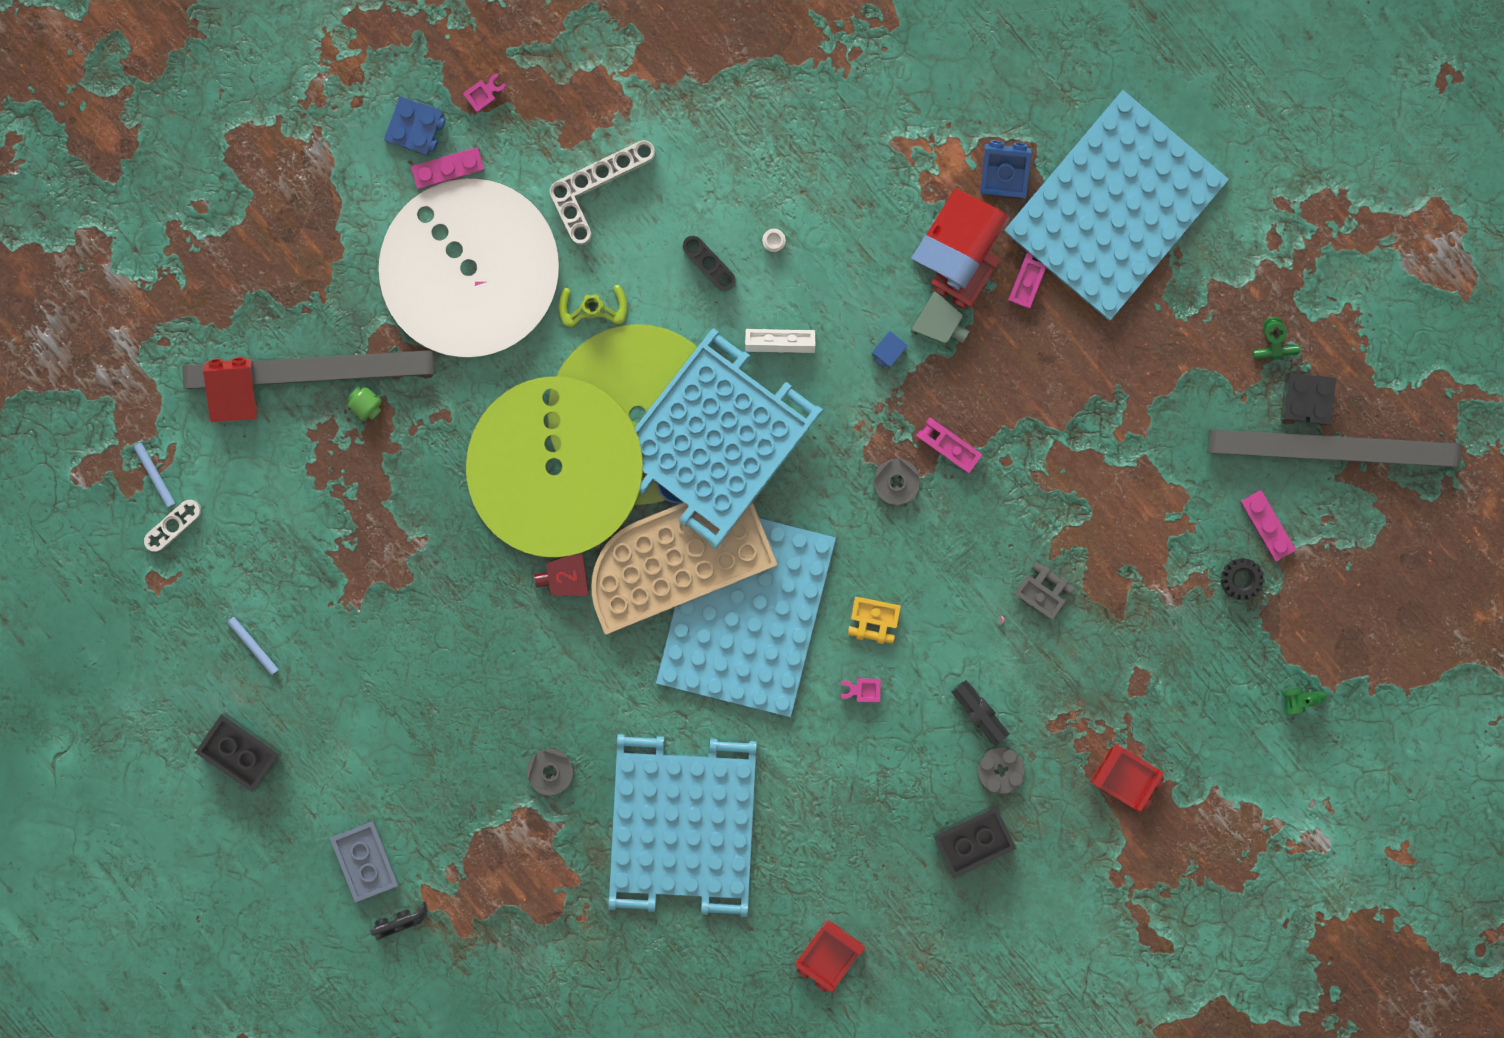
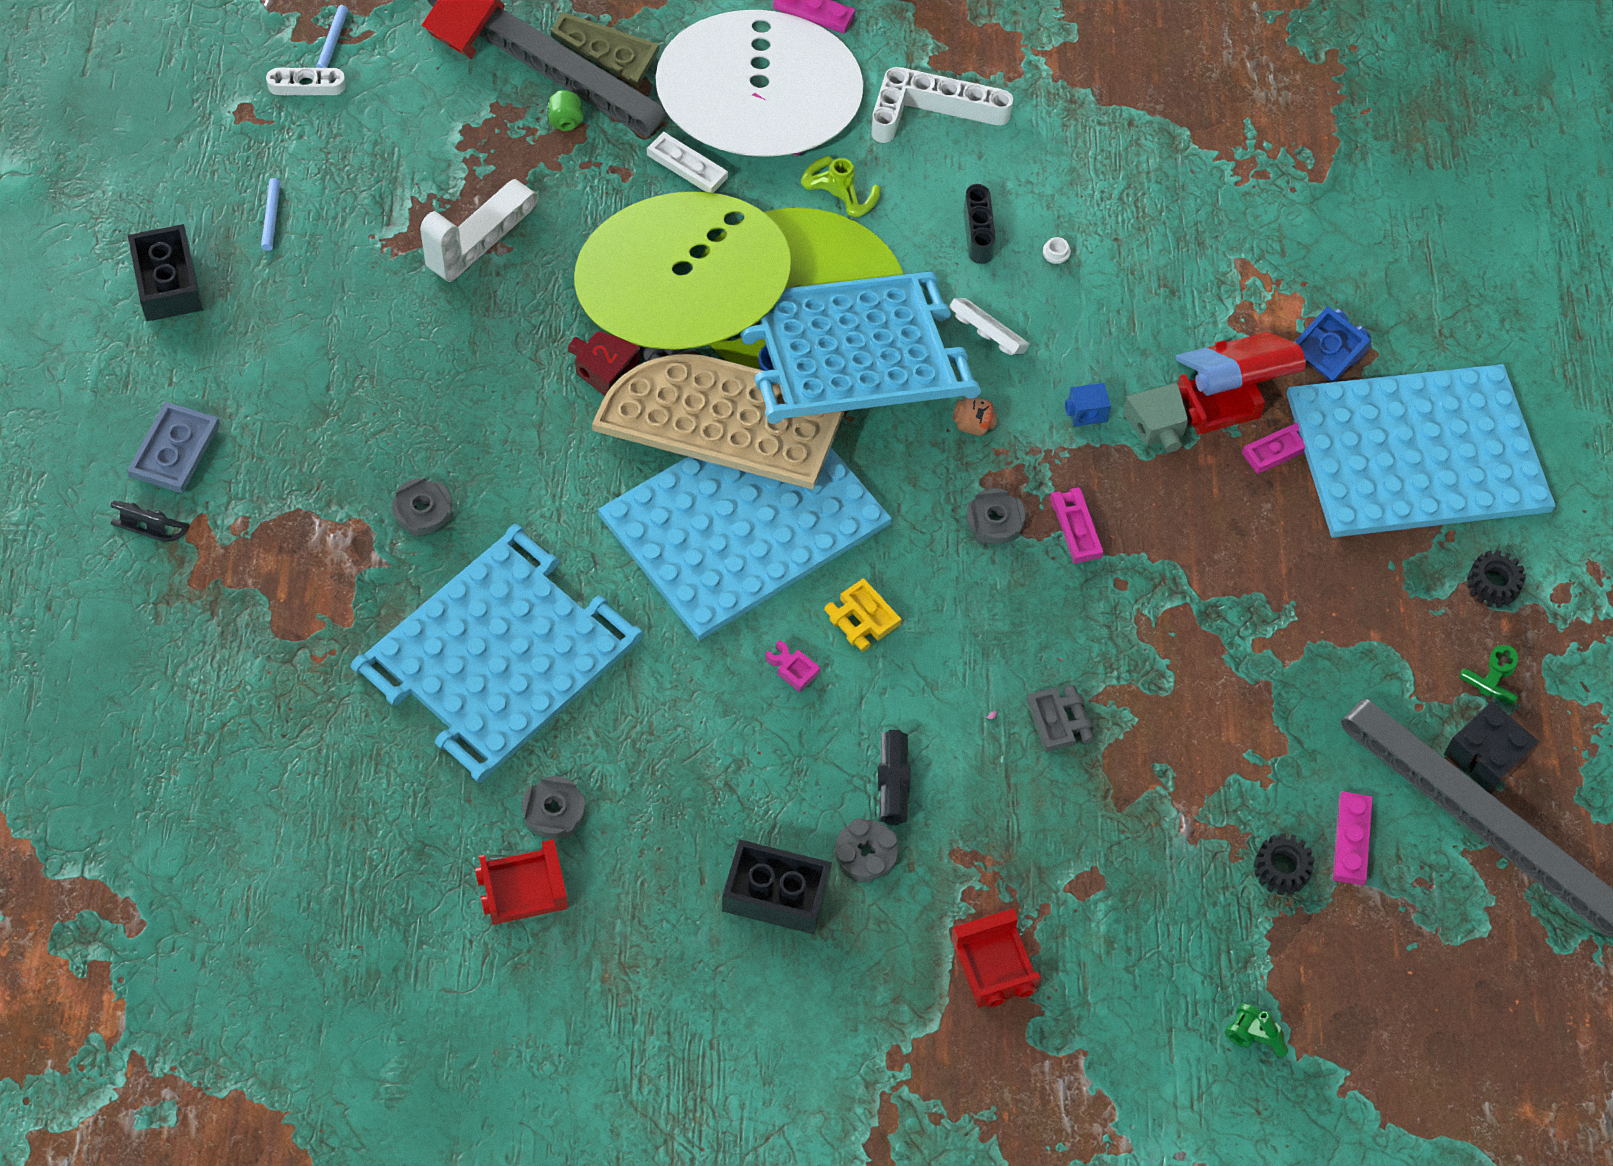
camera: 40 degrees right, 30 degrees down
none -> white beam [420,179,538,282]
none -> dark grey plate [522,776,585,838]
none -> olive wing [551,12,659,88]
none -> white plate [647,132,728,193]
none -> nougat head [953,397,997,436]
none -> black tyre [1467,550,1526,608]

